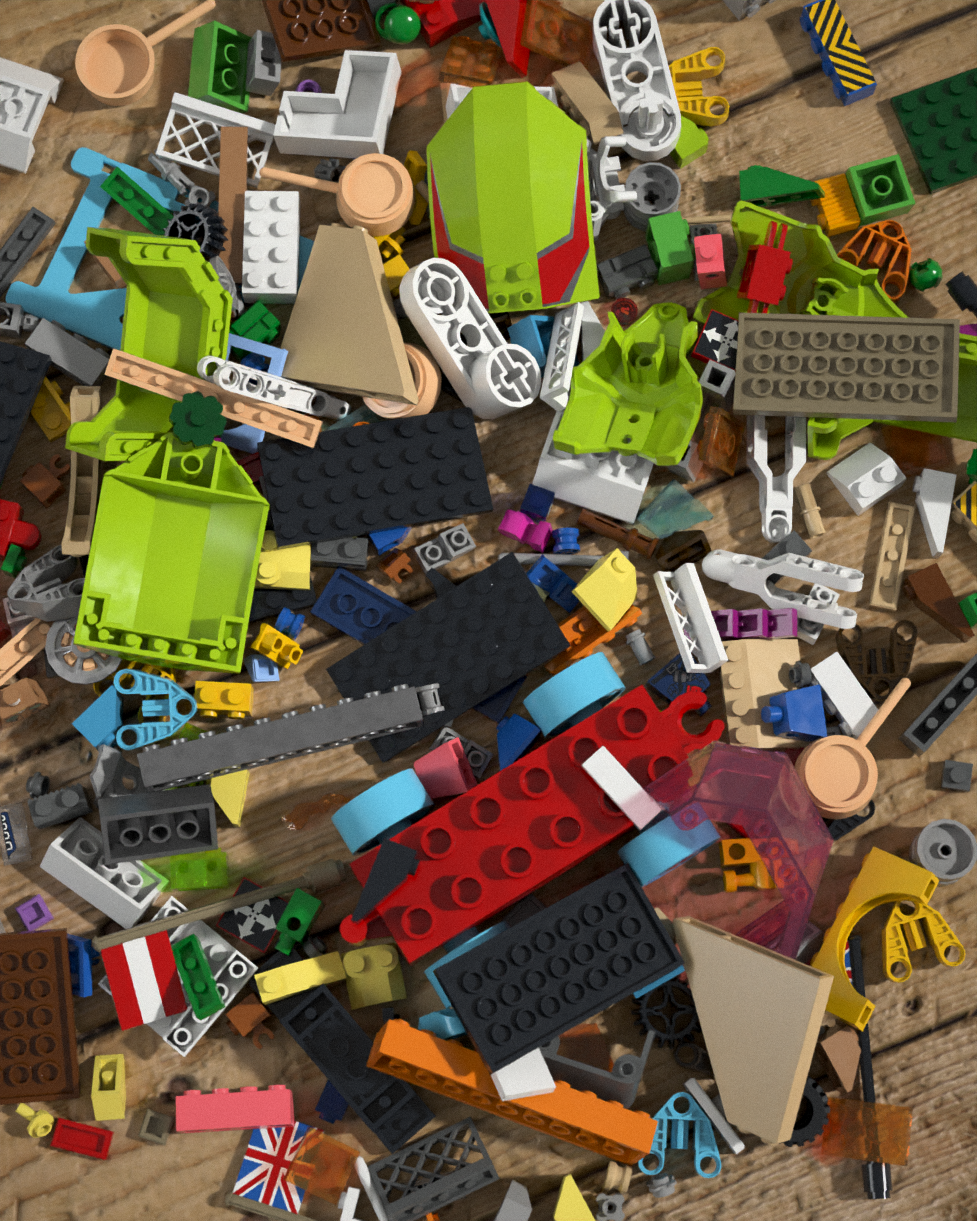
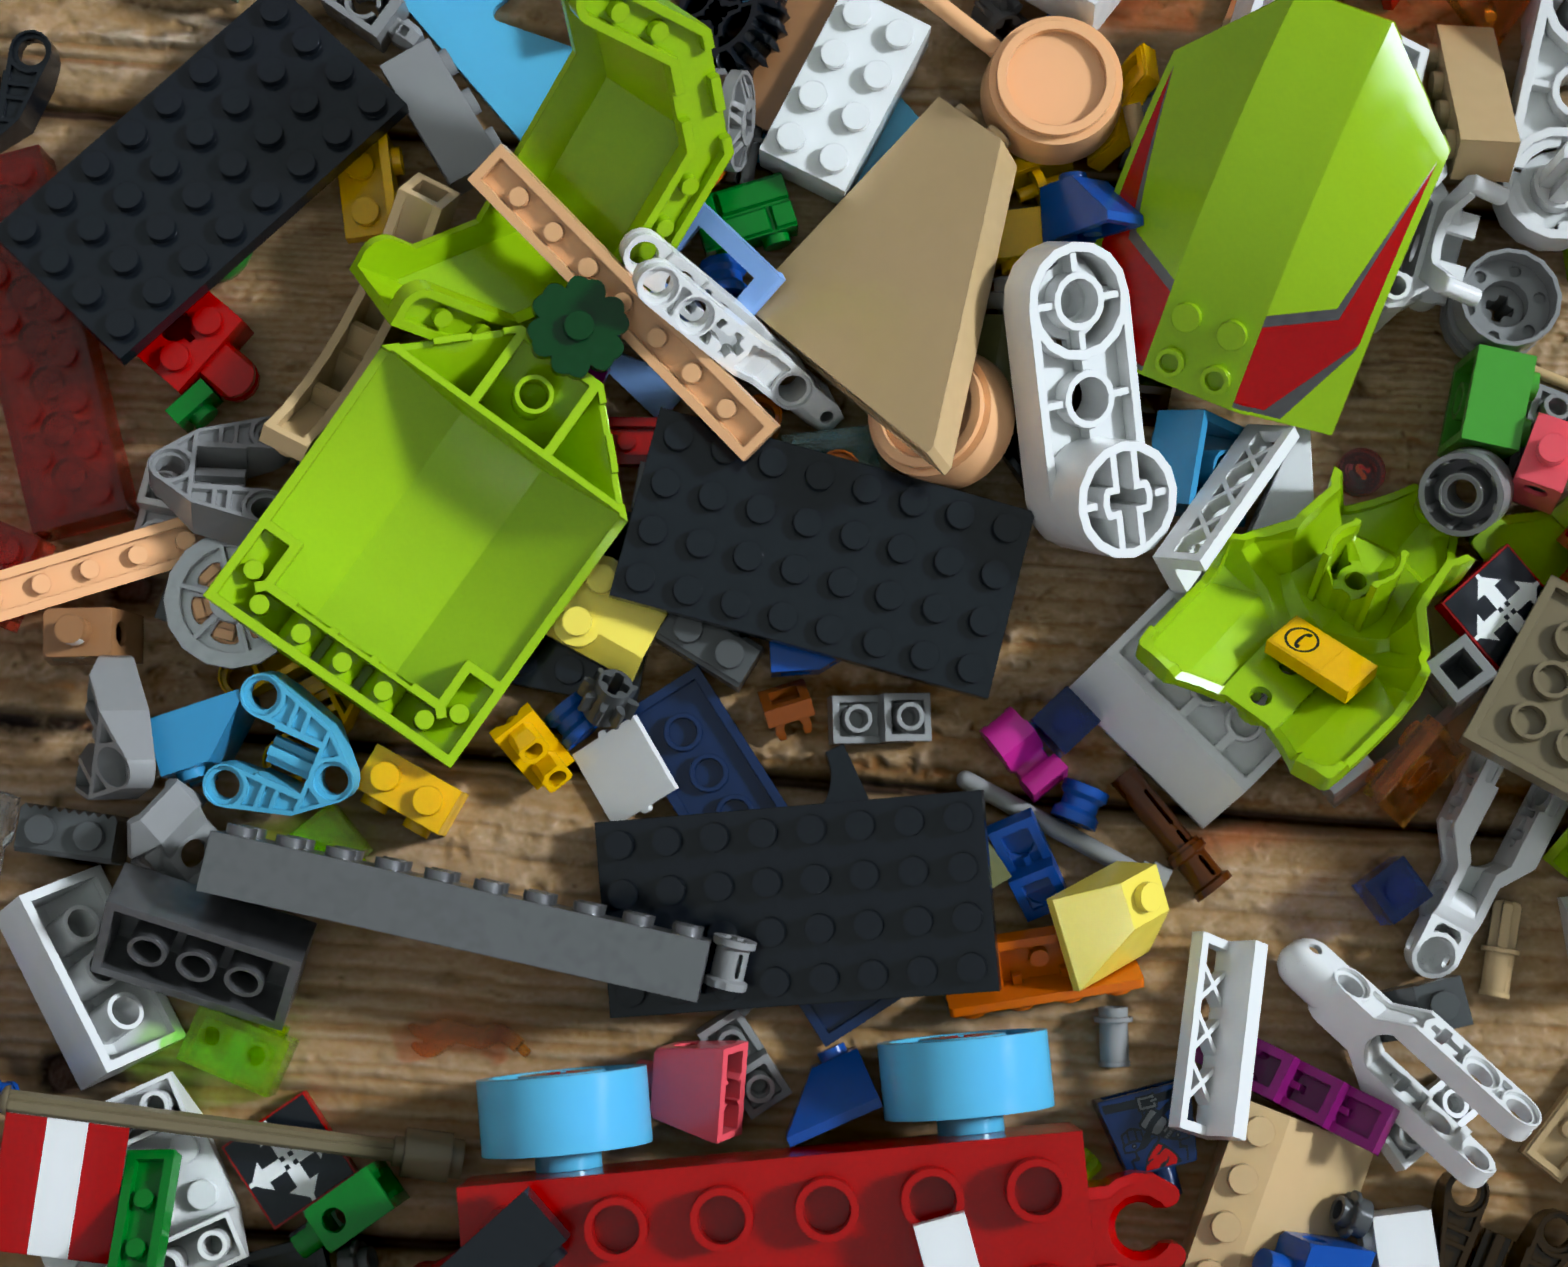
camera: 30 degrees right, 5 degrees up
dark orange brick [20,454,71,509] -> none
dark grey plate [26,772,50,799] -> none
light yellow slope [206,770,250,828] -> none
light blue slope [244,654,279,682] -> none
dark grey brick [597,245,658,300] -> none
clear light blue slope [636,479,714,539] -> none
dark brown slope [656,530,712,572] -> none
none -> light grey connector [75,655,156,800]
none -> white piece [572,715,679,821]
none -> dark grey gear [577,667,639,730]
none -> blue slope [1040,171,1144,243]
none -> yellow tile [1264,615,1378,704]
none -> clear blue brick [1351,855,1433,925]
none -> light grey piece [1418,447,1514,537]

